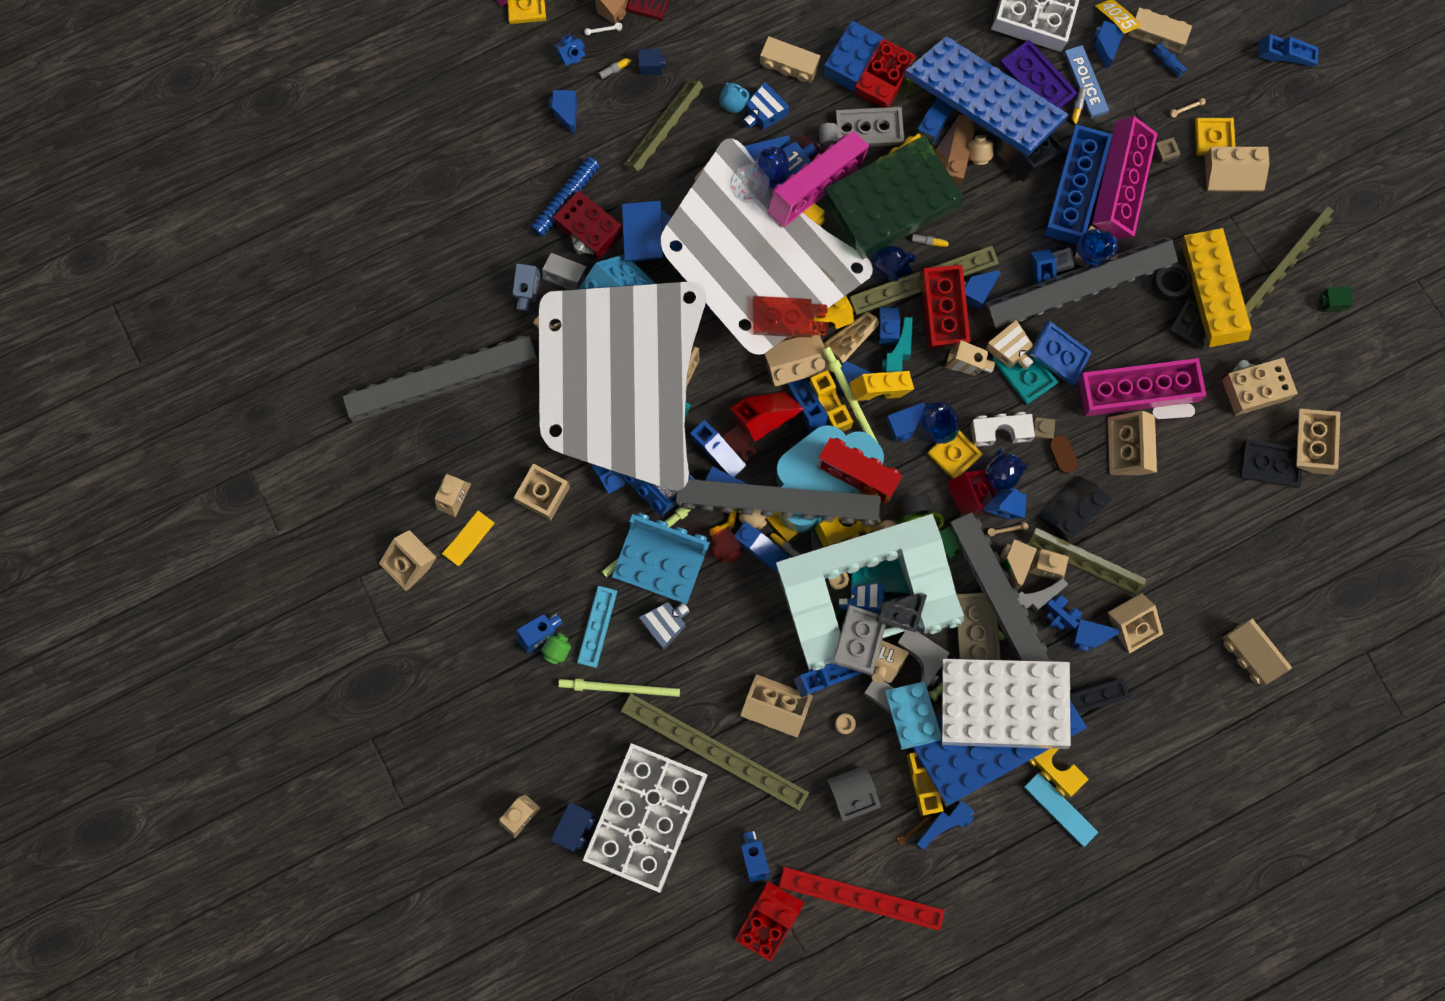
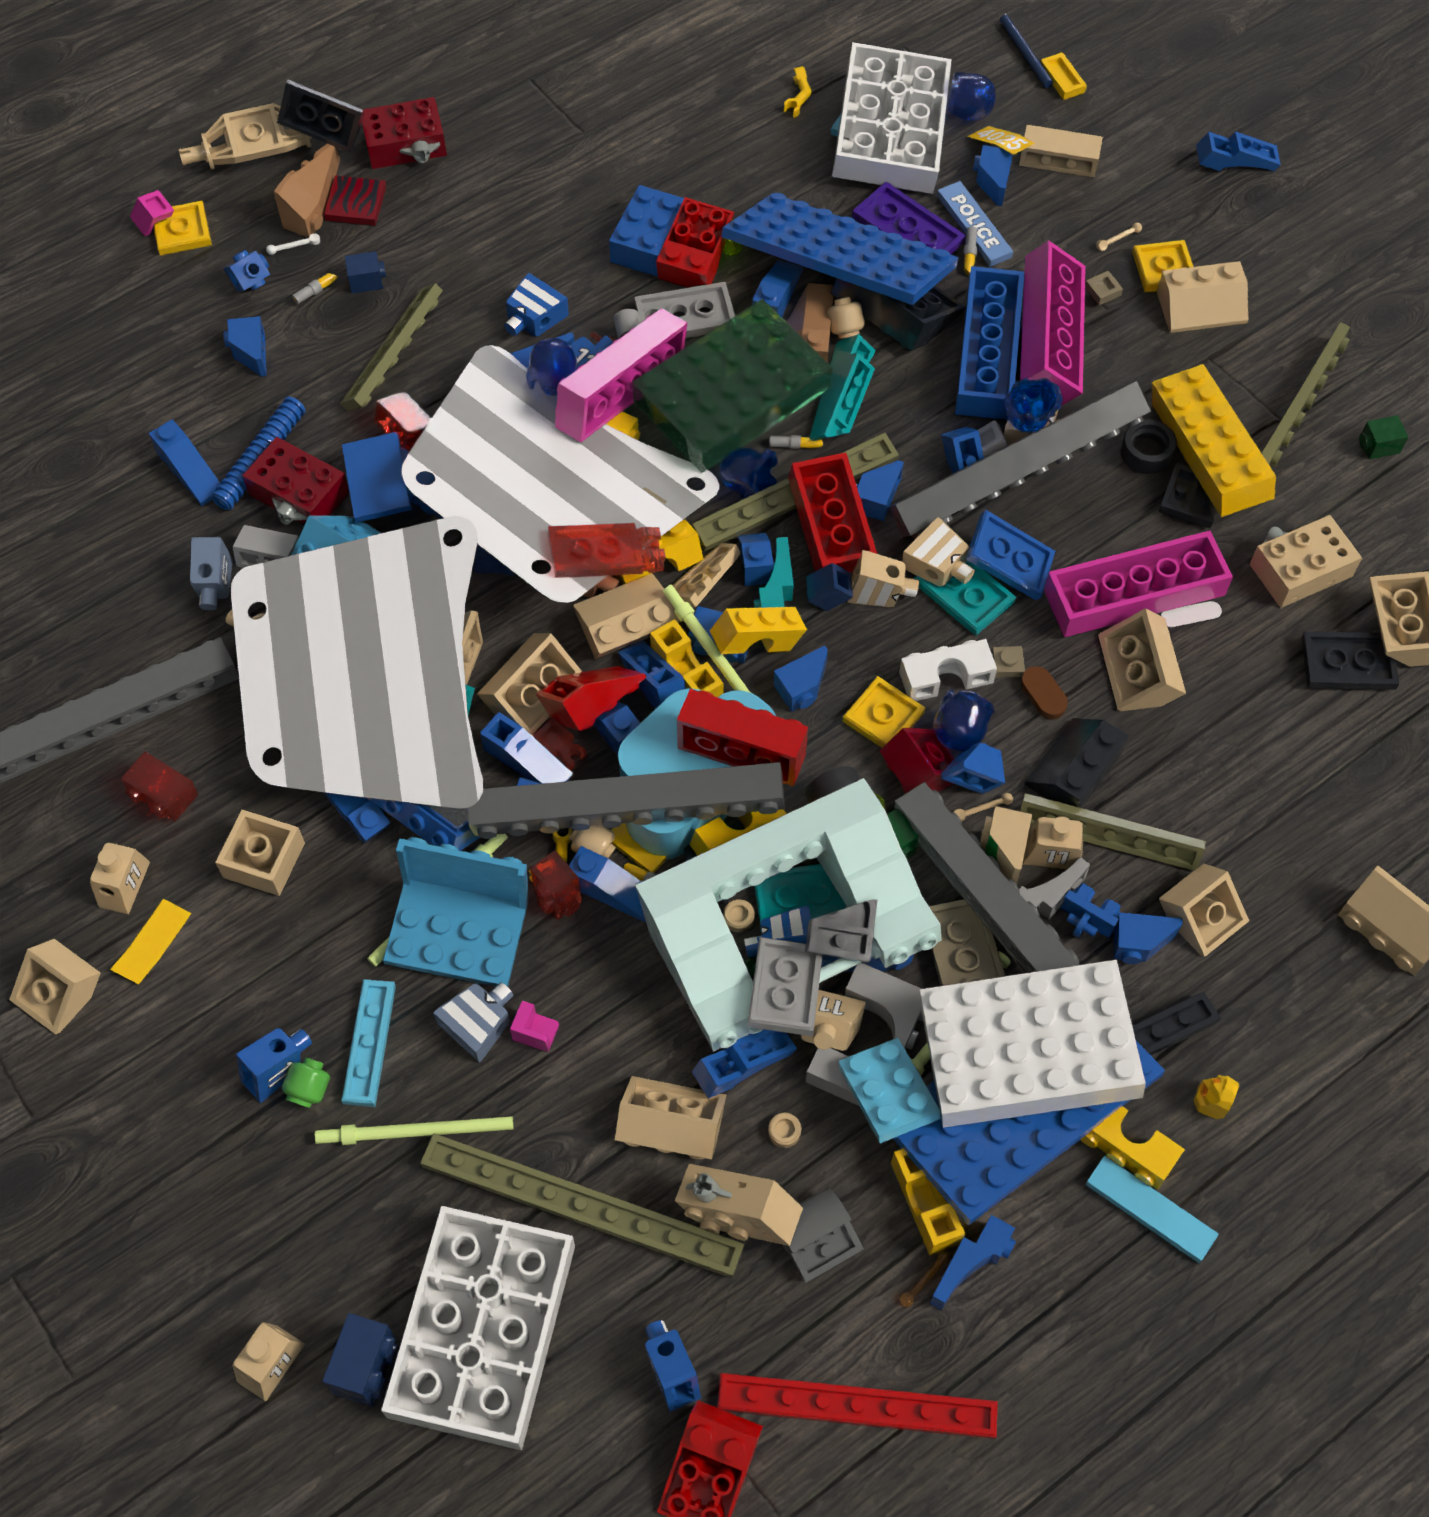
camera: 10 degrees left, 15 degrees down
dark azure helmet [719,82,749,113] -> none
clear dish [731,164,769,203] -> none
tan brick [760,36,820,83] -> none
clear blue hair [921,402,959,444] -> none
blue pin [1152,43,1187,78] -> none
none -> clear red brick [121,752,198,822]
none -> blue slope [149,419,221,506]
none -> clear red brick [374,392,432,452]
none -> tan slope [477,633,582,735]
none -> dark pink panel [510,1001,559,1052]
none -> blue slope [593,701,640,756]
none -> tan piece [675,1164,803,1246]
none -> dark blue brick [806,563,853,611]
none -> teal wedge [810,334,876,441]
none -> yellow rock [1193,1075,1239,1119]

